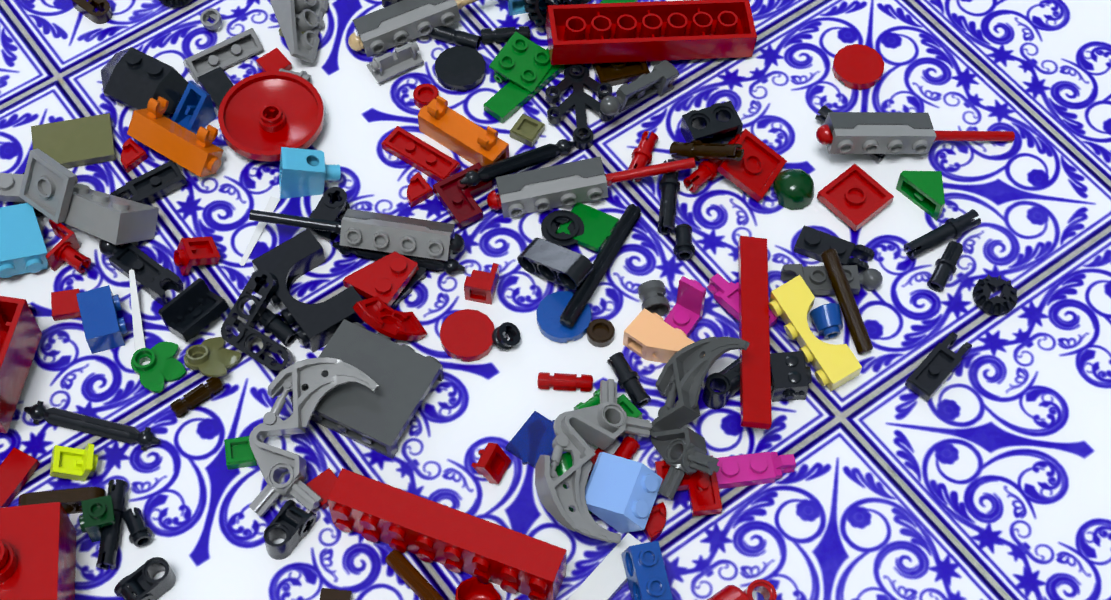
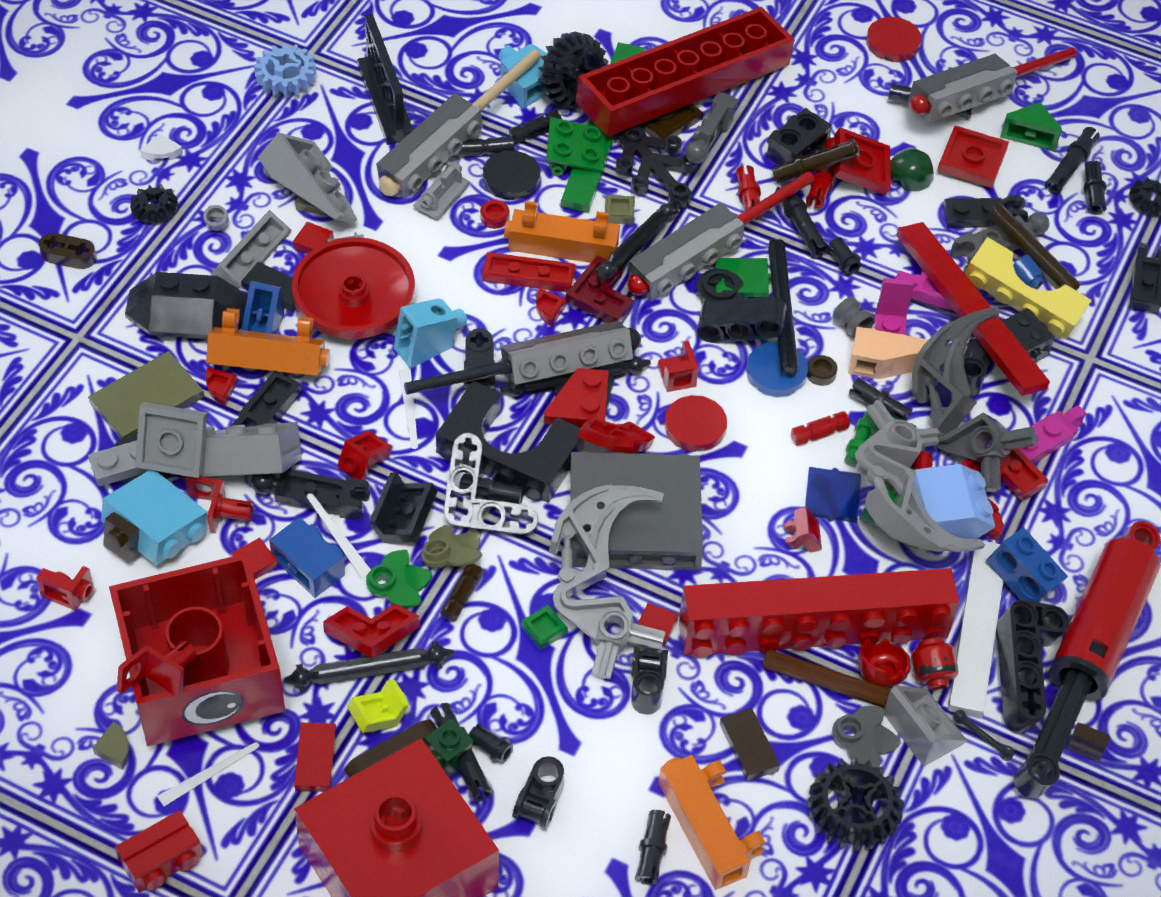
camera: 30 degrees left, 5 degrees down
black bush [492,322,521,351] -> none
none -> red plate [323,603,420,658]

